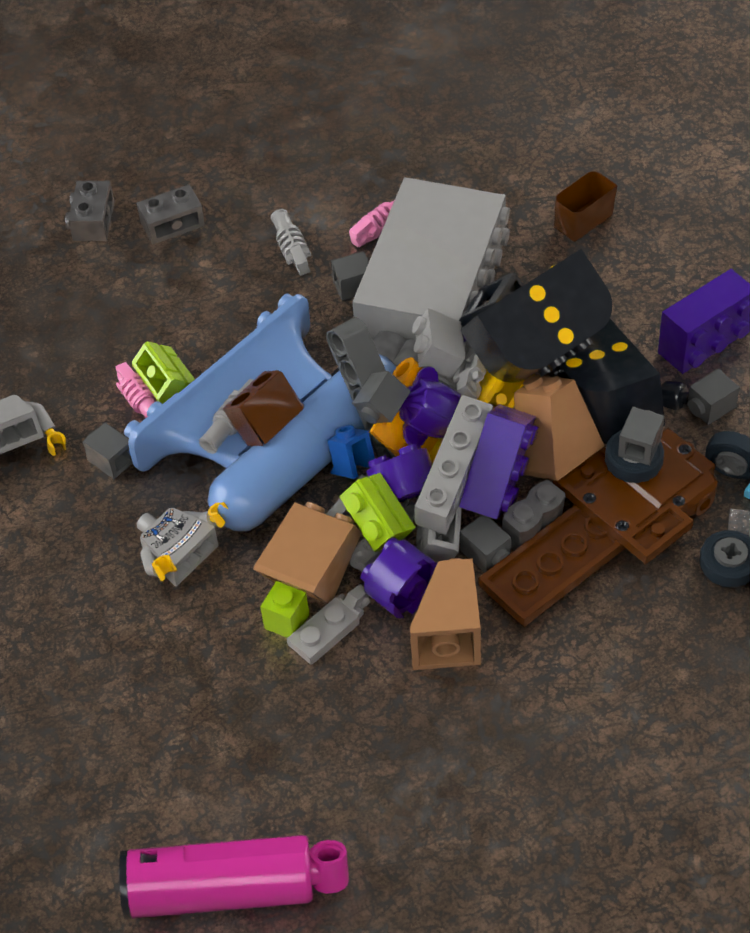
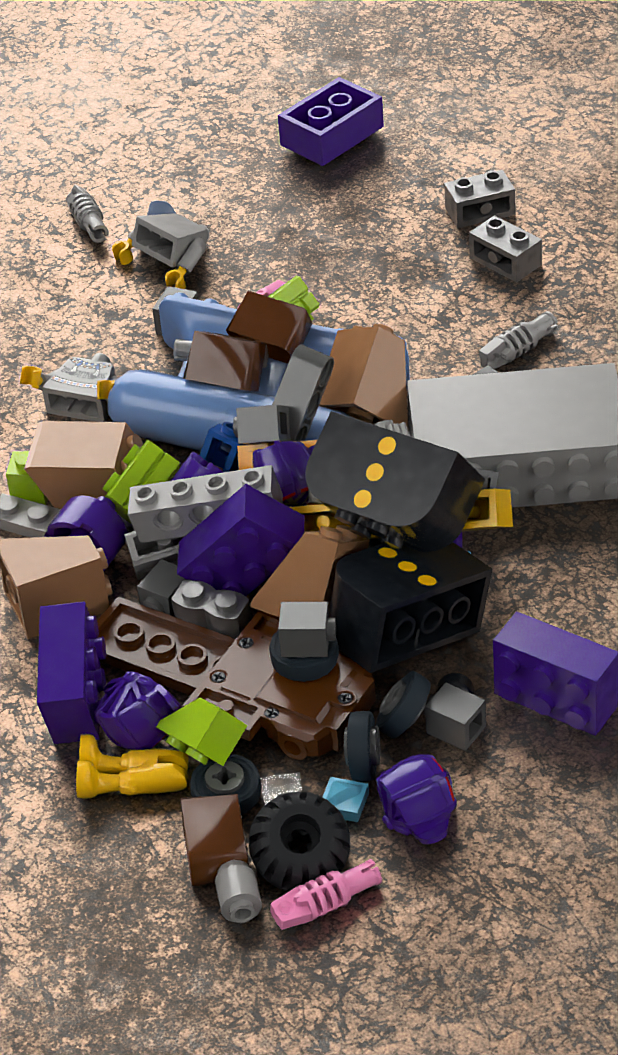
camera: 70 degrees right, 10 degrees down
none -> dark purple brick [37,601,106,744]
none -> yellow piece [76,734,189,799]
none -> dark purple piece [94,671,182,750]
none -> lime slope [156,697,248,766]
none -> reddish brown piece [226,290,312,364]
none -> medium nougat slope [319,324,408,426]
none -> black wheel [376,671,431,739]

